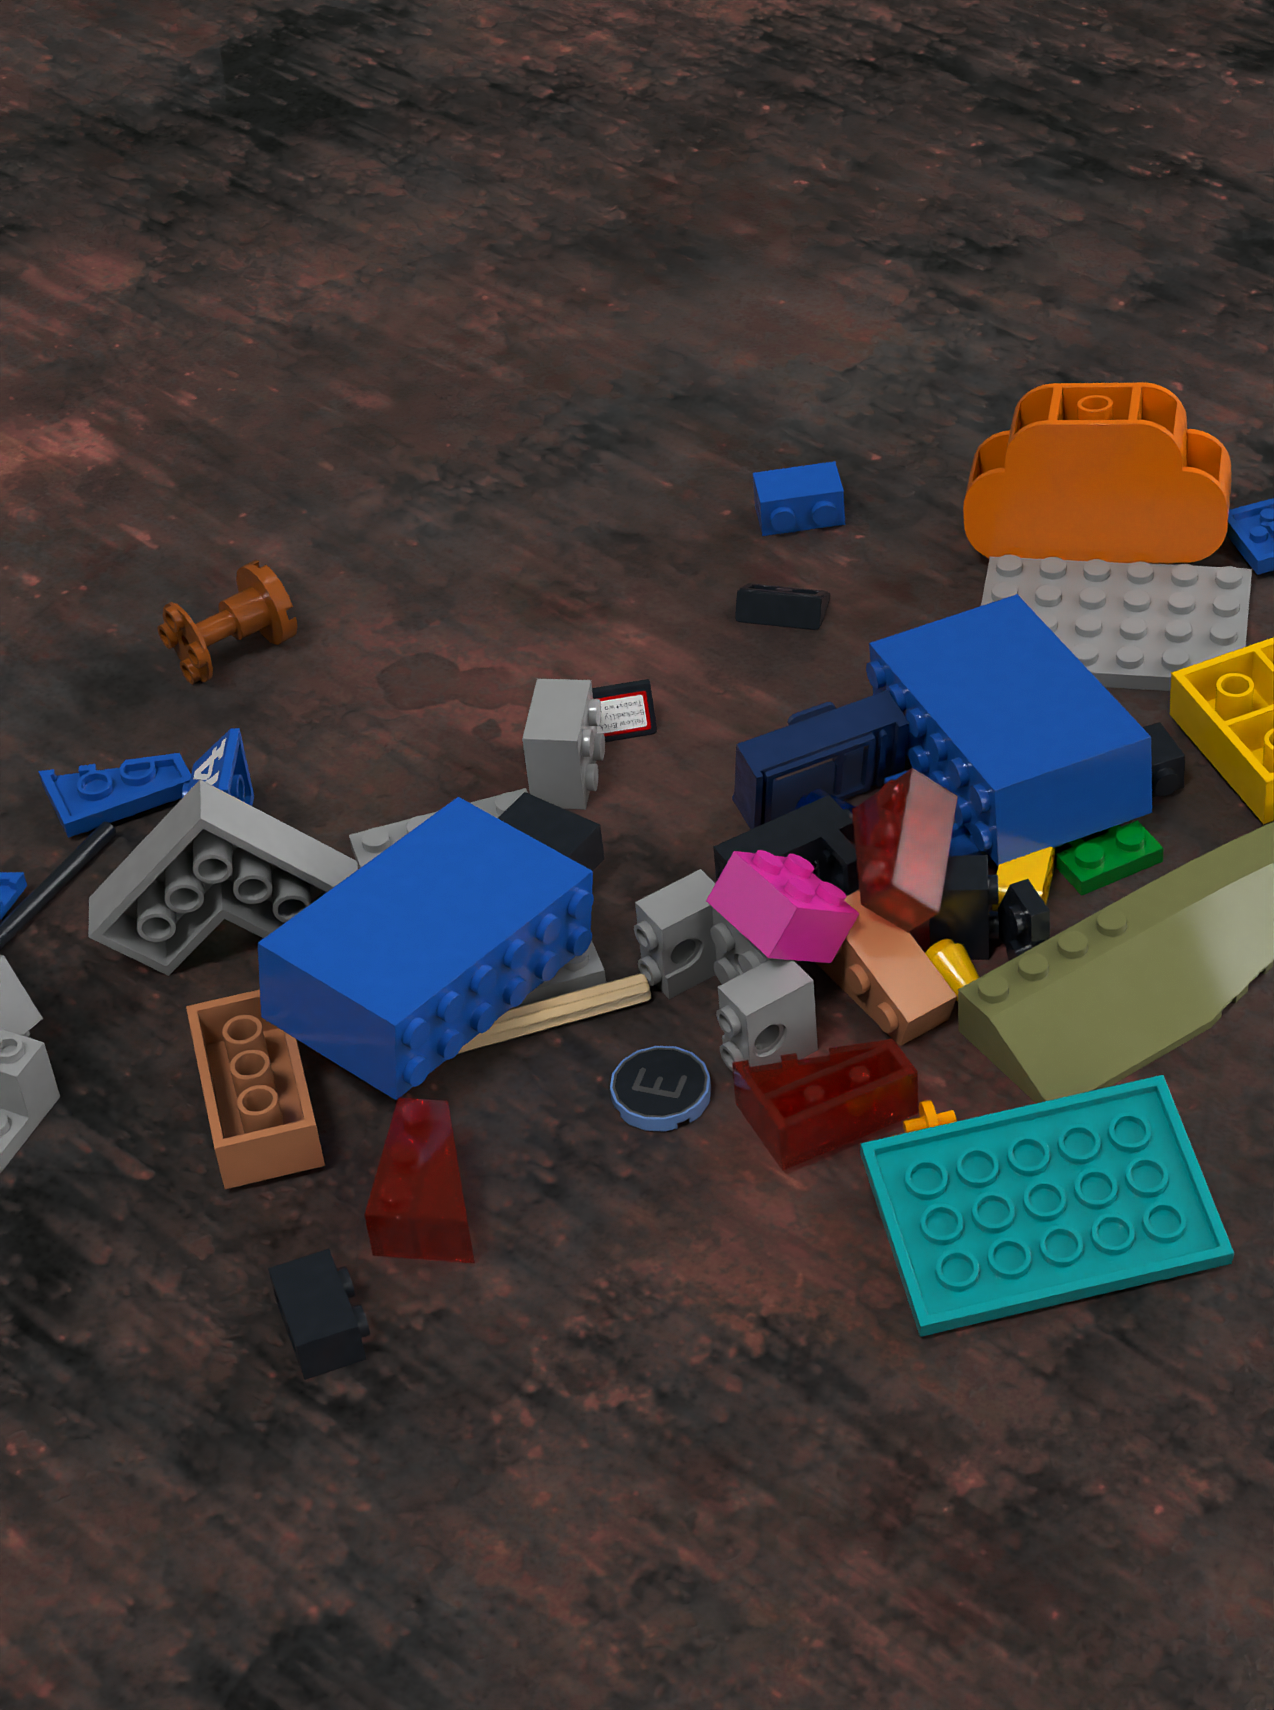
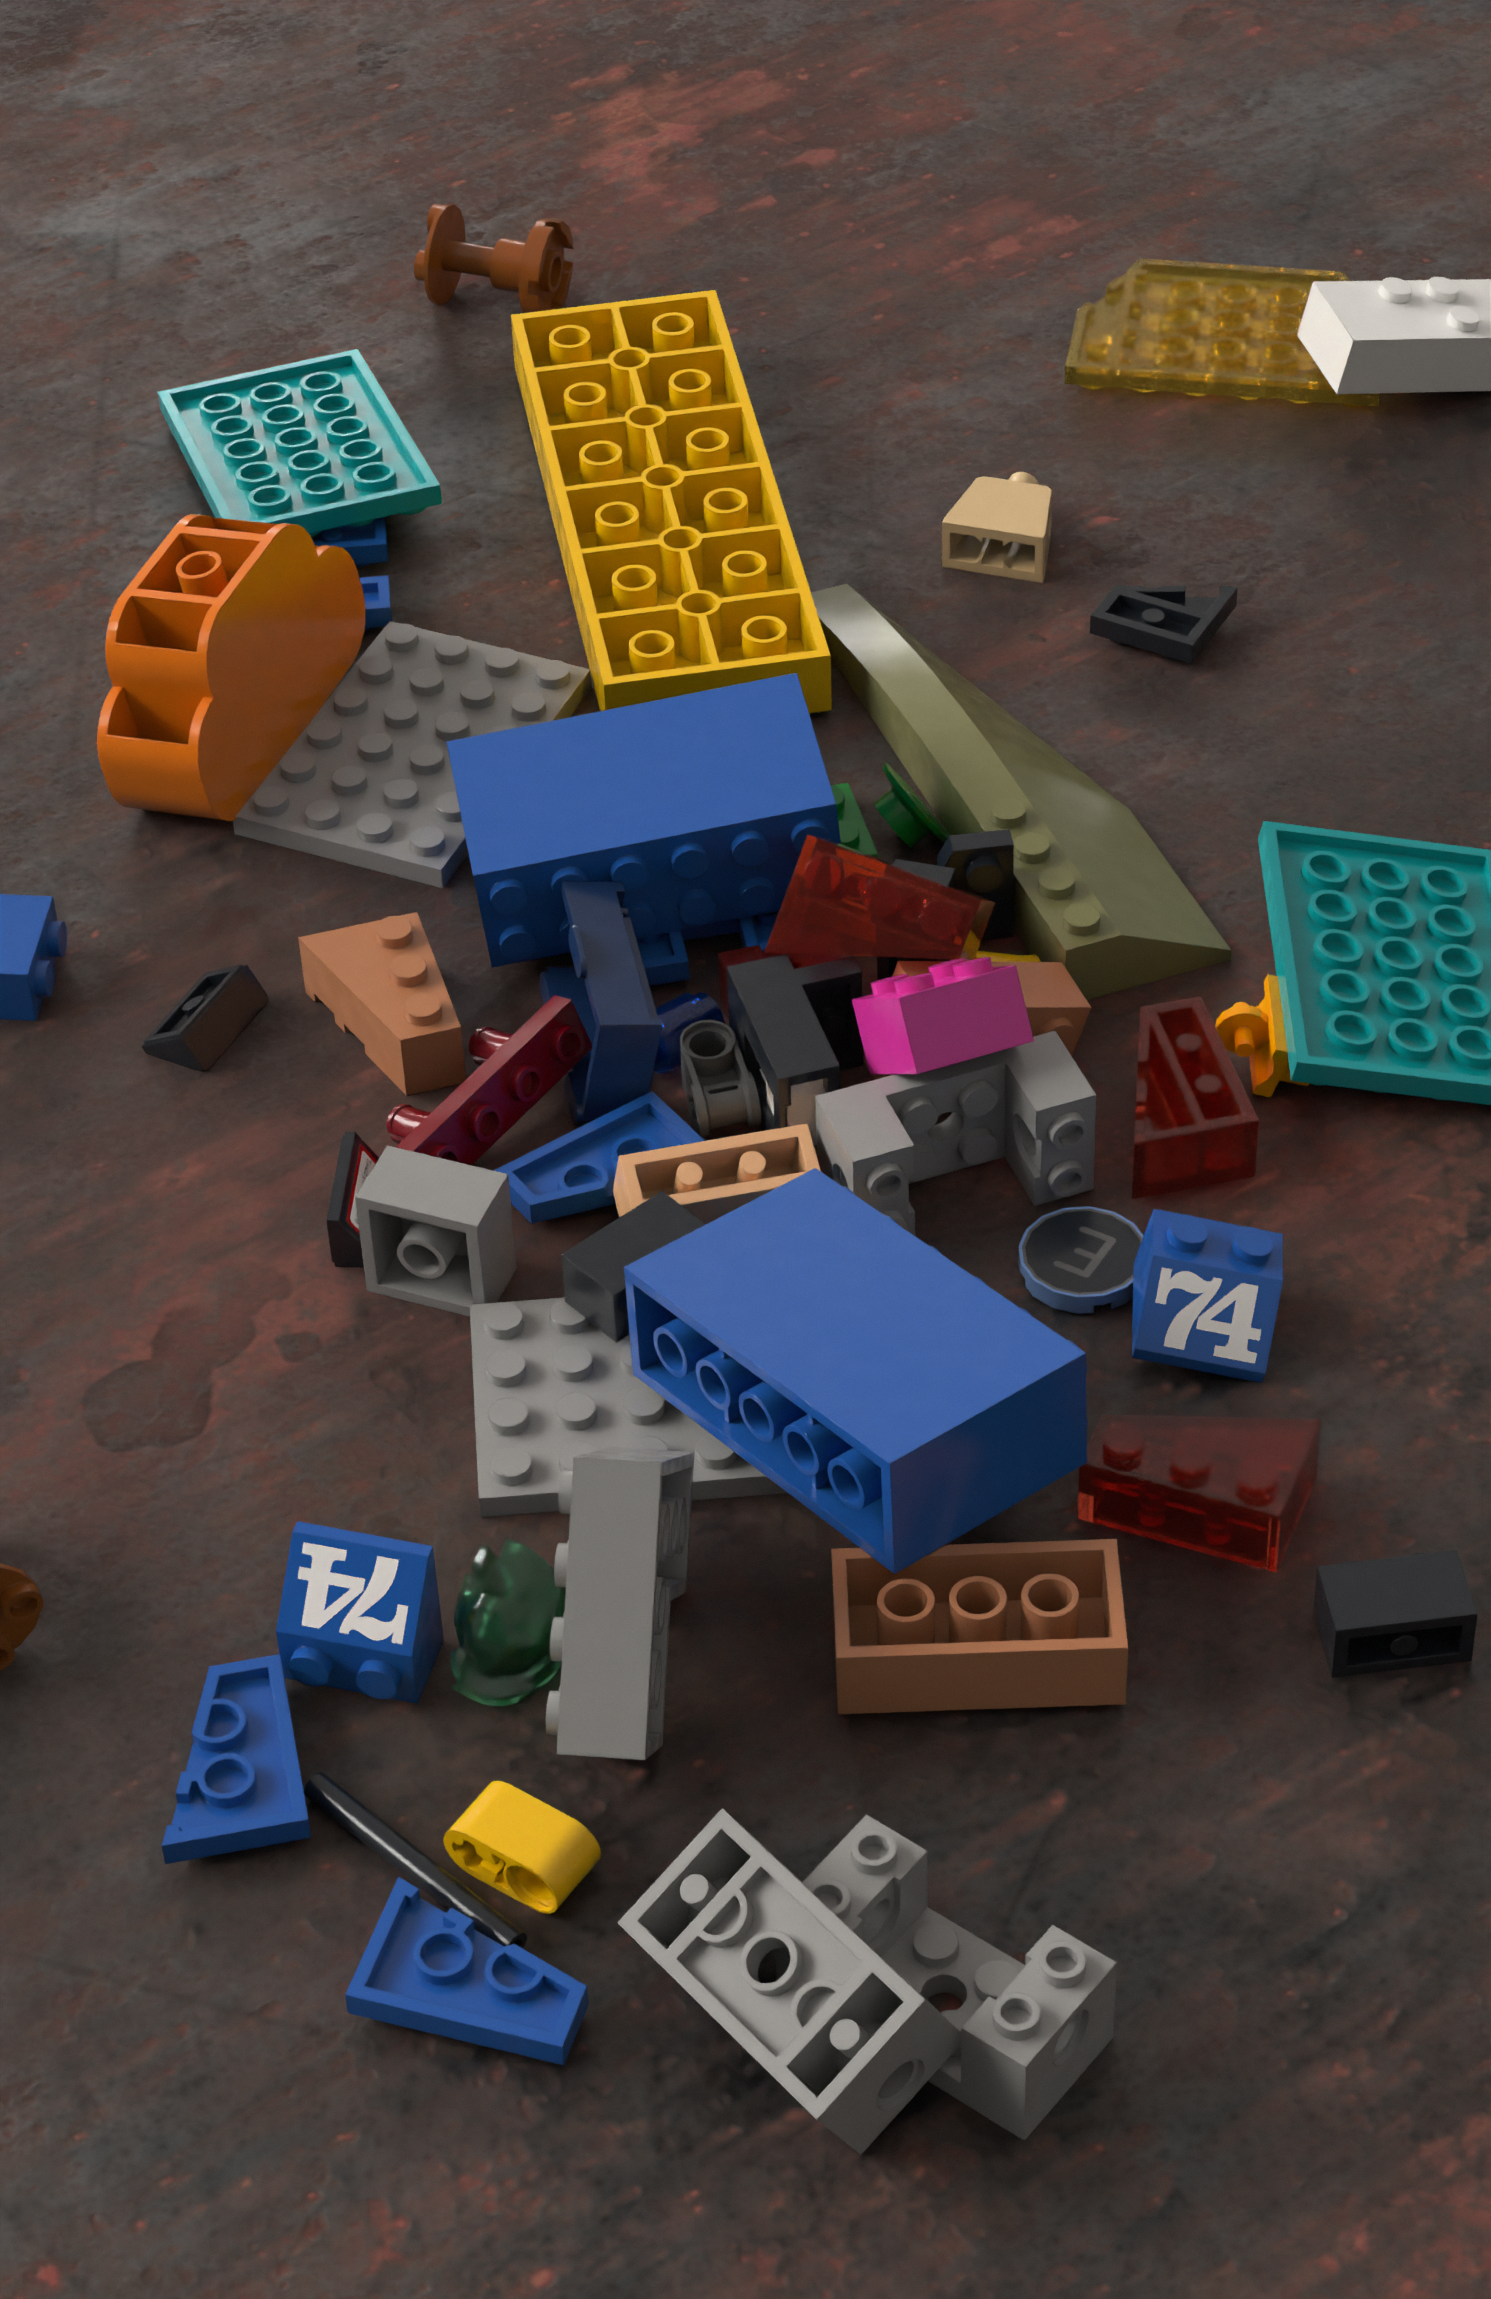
camera: 80 degrees left, 0 degrees up
none -> nougat wedge [298,912,466,1096]
none -> dark red plate [386,995,593,1165]
none -> yellow beam [443,1781,601,1914]
none -> blue wing [494,1091,705,1224]
none -> light nougat brick [613,1123,821,1224]
none -> green piece [874,762,950,848]
none -> blue slope [1132,1209,1283,1383]

